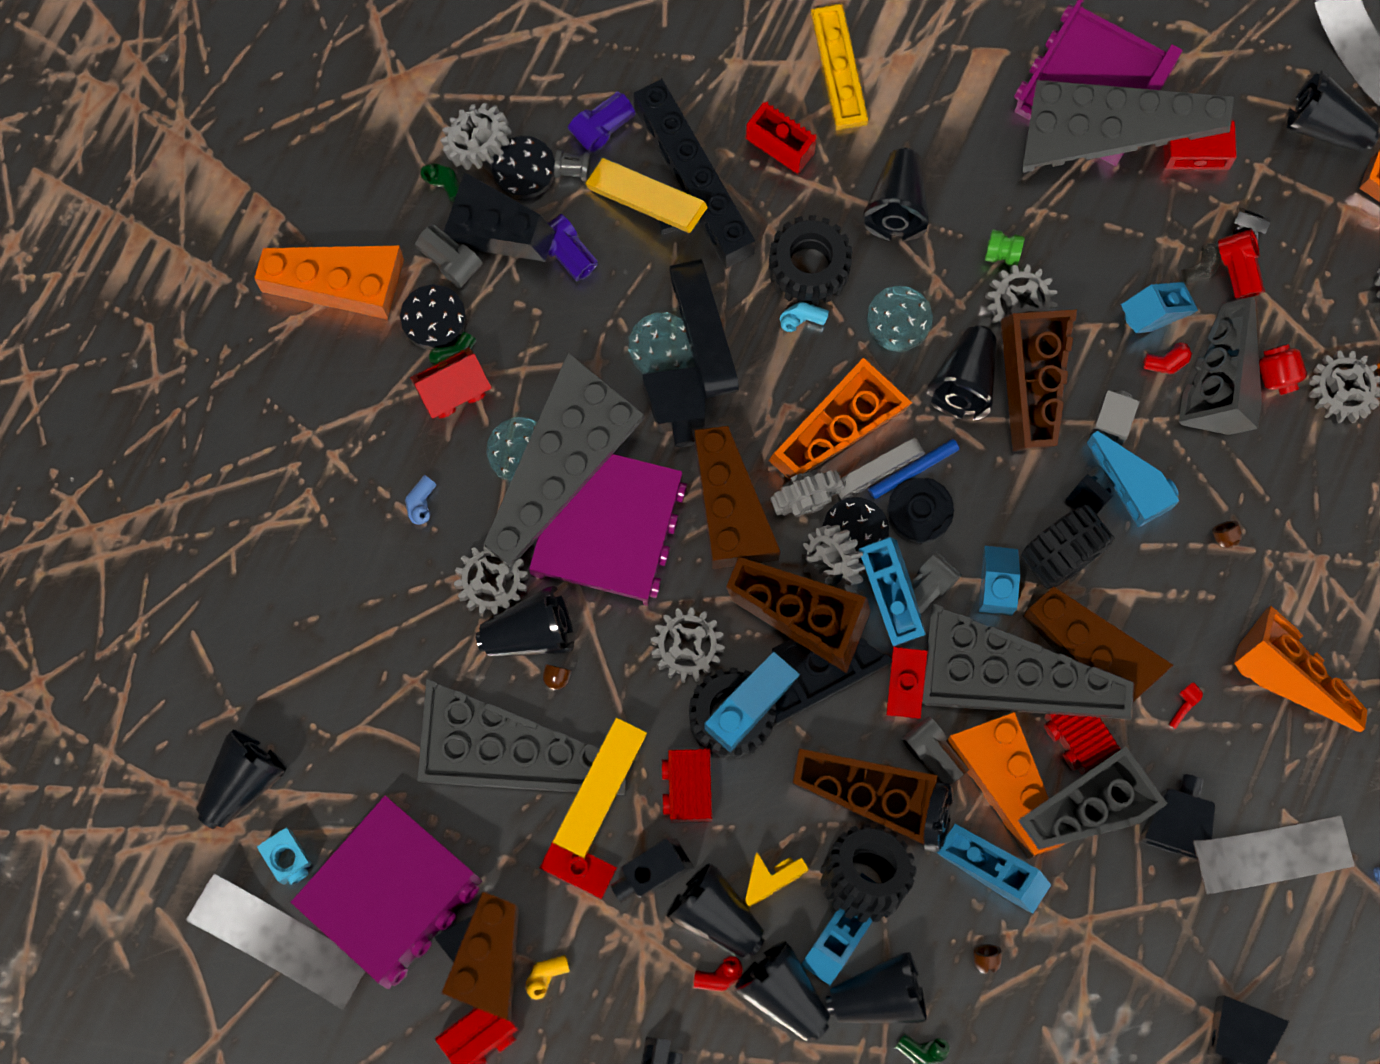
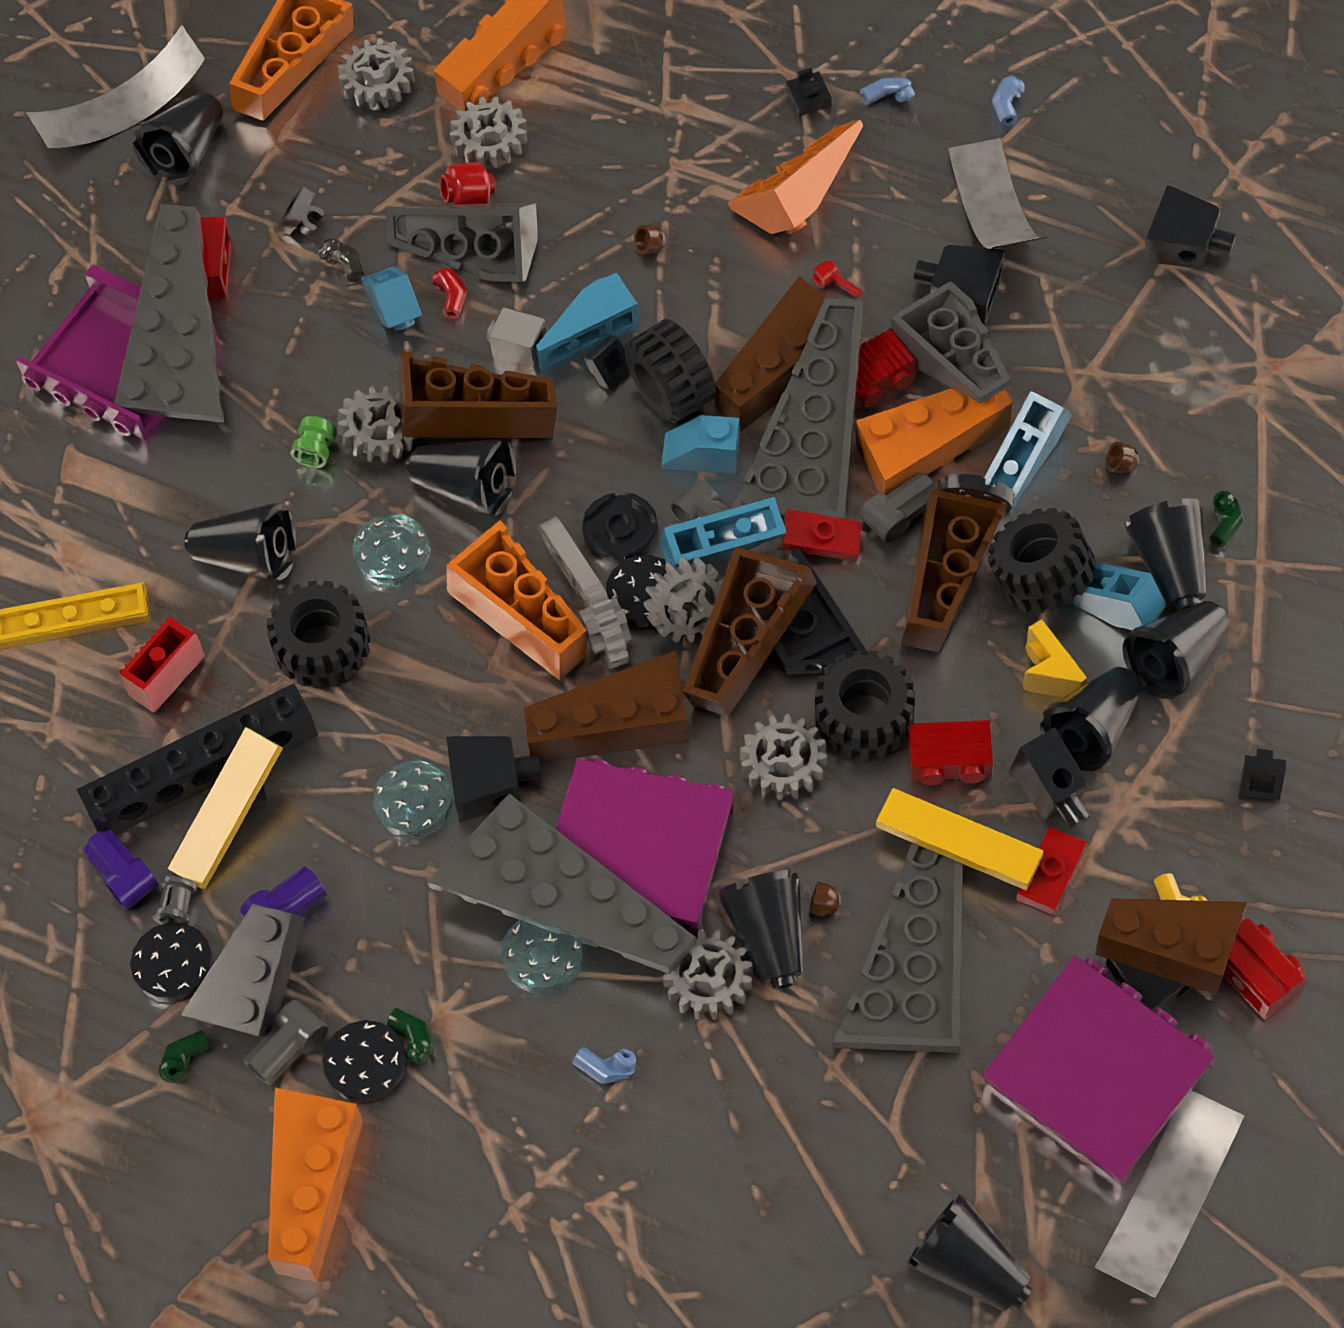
camera: 85 degrees left, 15 degrees down
medium azure brick [257,827,314,885] -> none
red brick [410,347,492,419] -> none
light grey gear [440,103,512,170] -> none
black beam [669,259,739,399] -> none
red arm [693,956,743,992] -> none
dark azure slope [704,652,800,753] -> none
medium azure arm [780,302,829,332] -> none
blue bar [868,439,960,500] -> none
red piece [1218,229,1265,300] -> none

